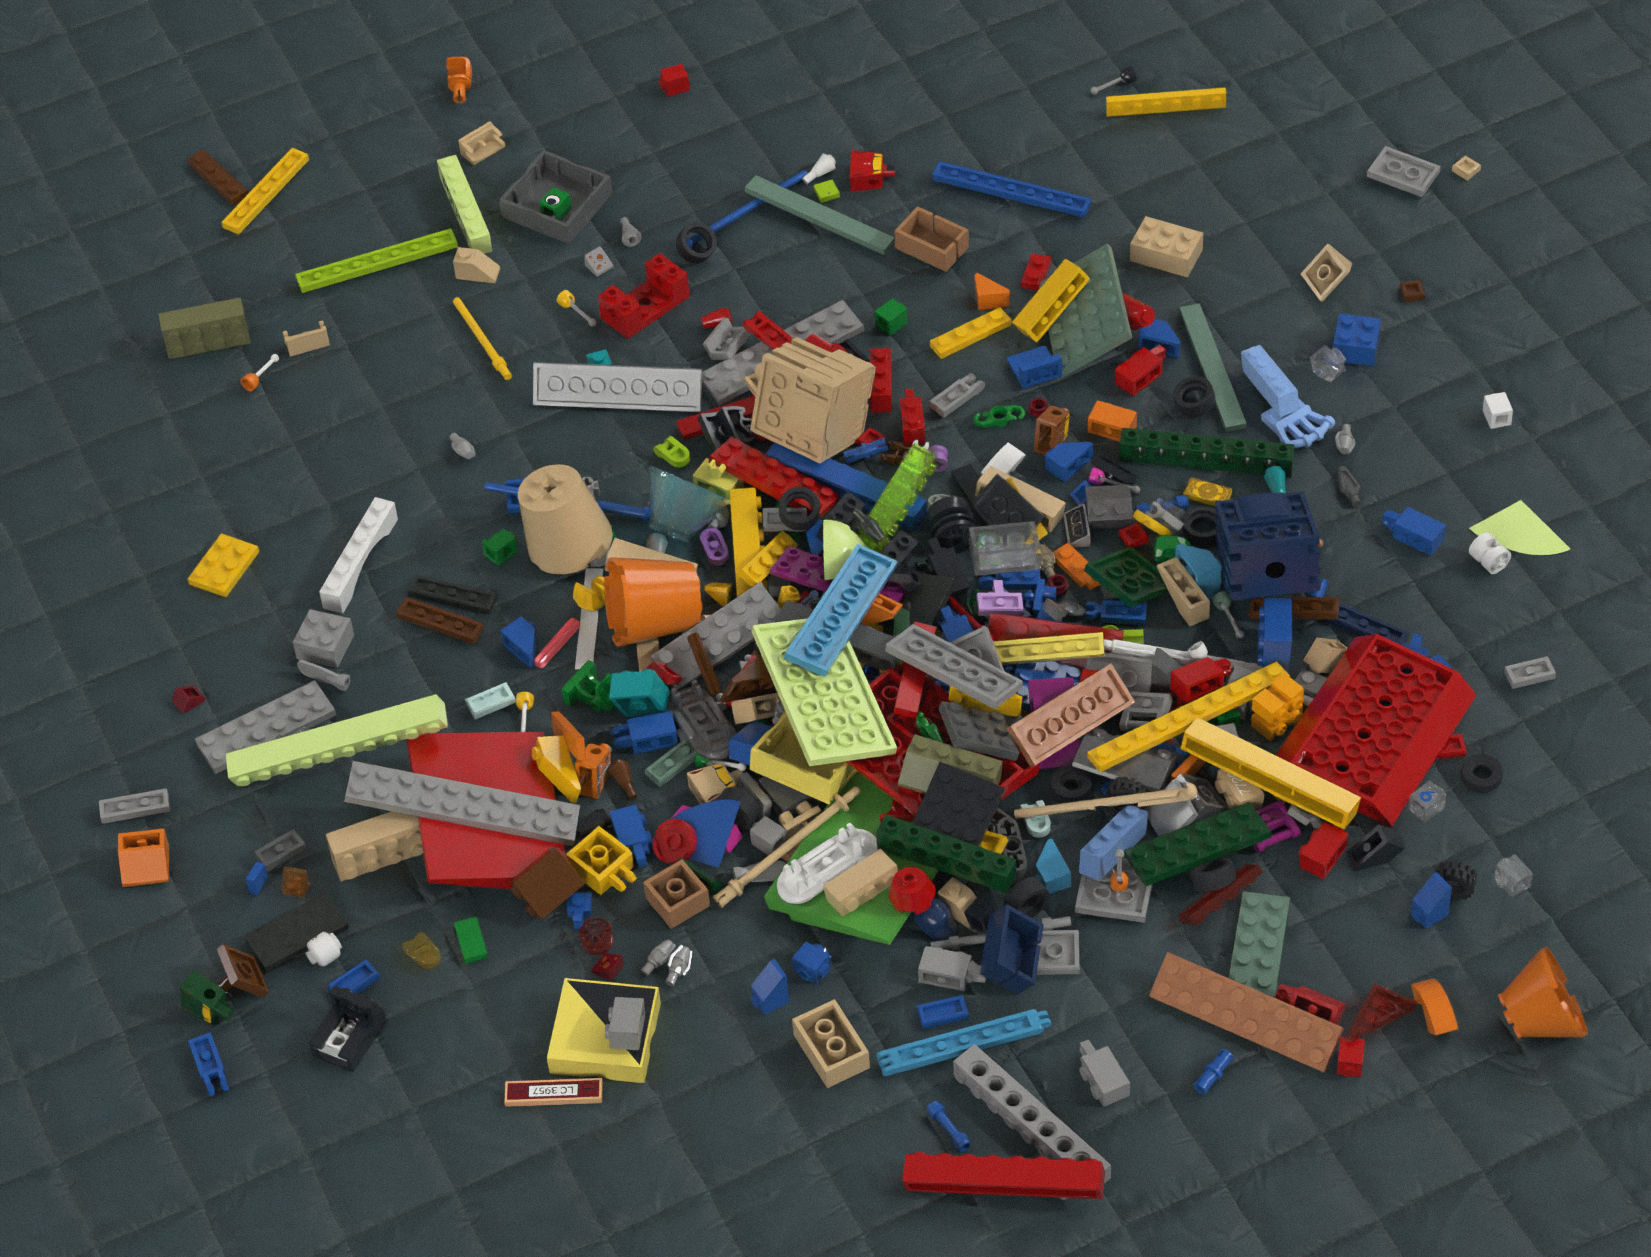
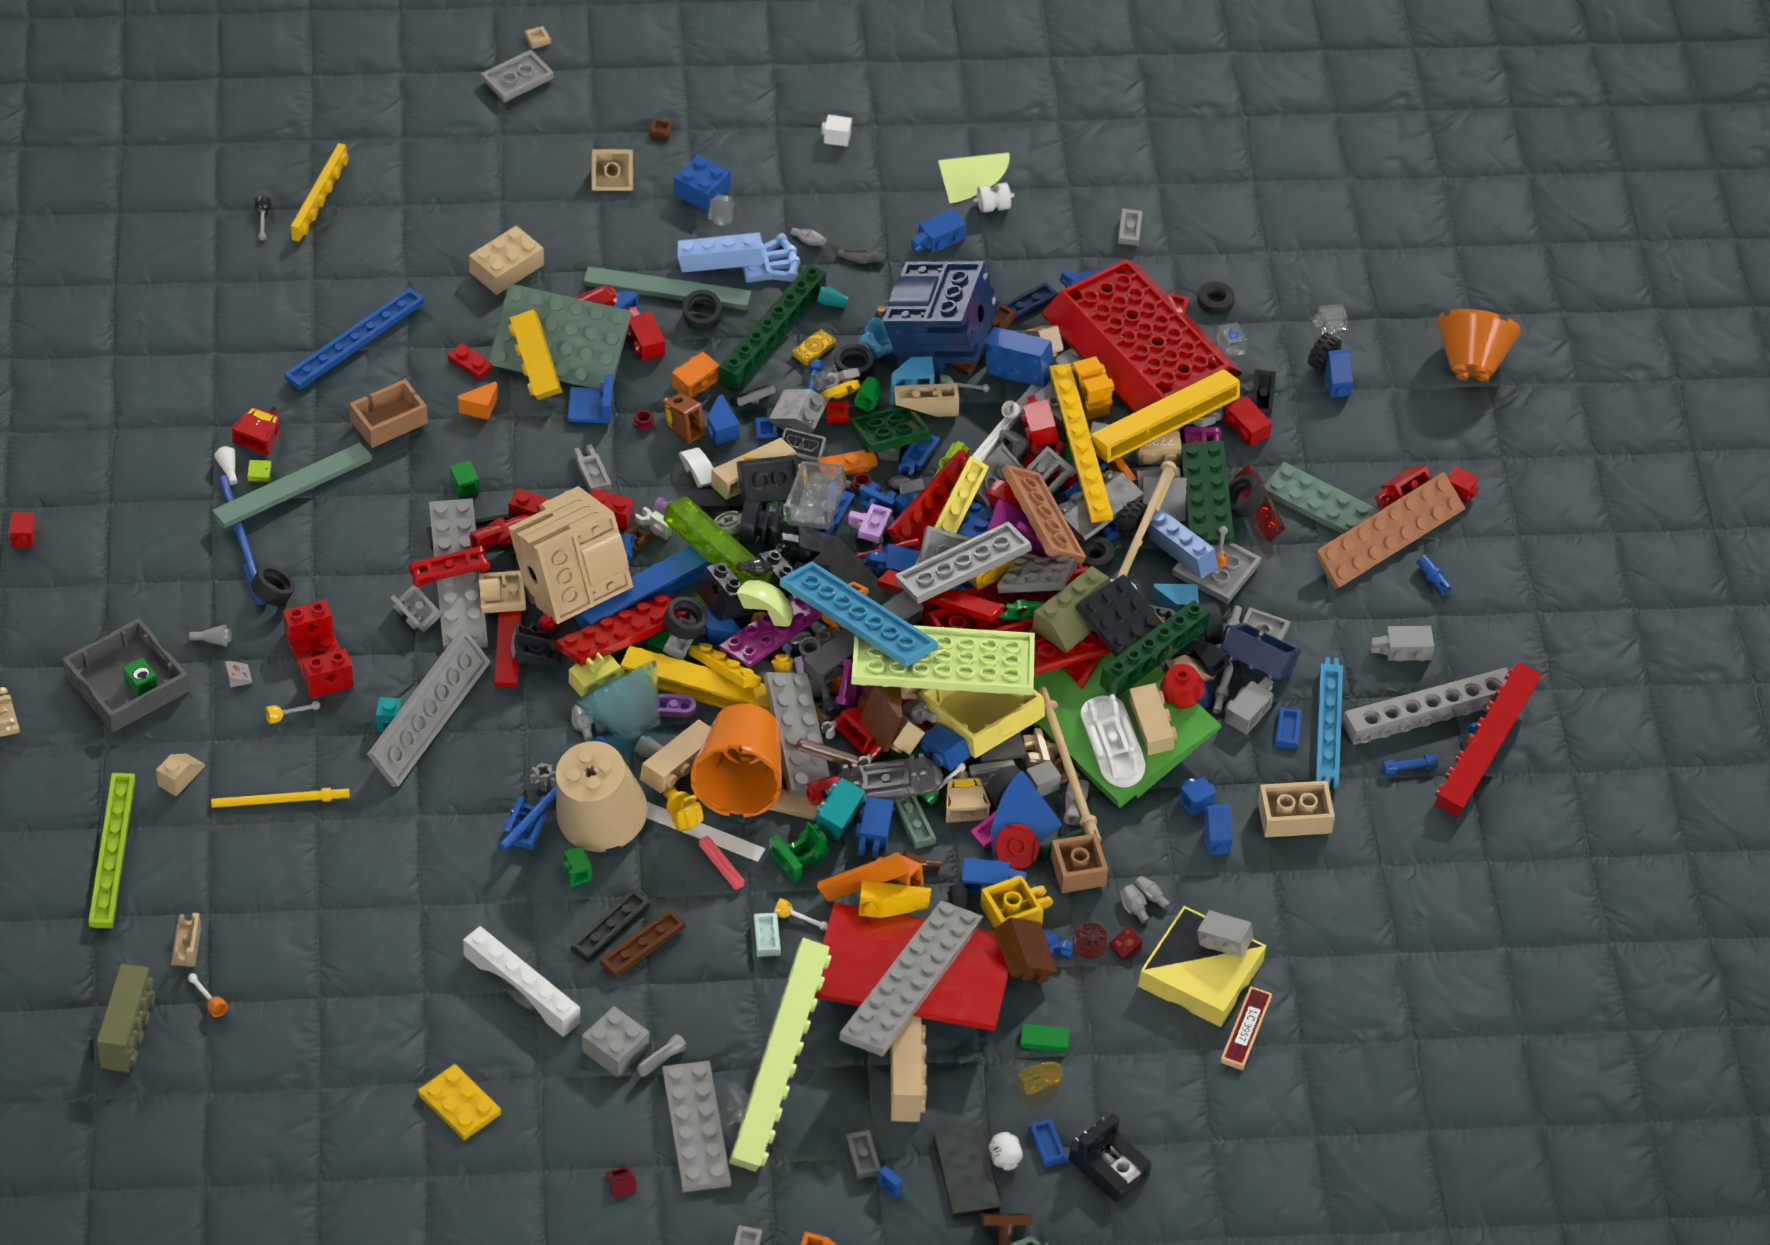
camera: 75 degrees left, 0 degrees up
clear orange slope [282,867,310,897] -> none
yellowish green brick [437,155,492,254] -> none
light grey piece [450,433,475,459] -> none
blue slope [500,616,537,669] -> none
lime plate [653,436,690,468] -> none
red cone [701,307,733,329] -> none
yellow plate [930,307,1012,359] -> none
dark green piece [966,589,984,620] -> none
green piece [973,405,1026,428] -> none
hinge [1088,467,1140,494] -> none
clear red wing [1346,983,1417,1042] -> none
orange brick [1411,978,1458,1035] -> none

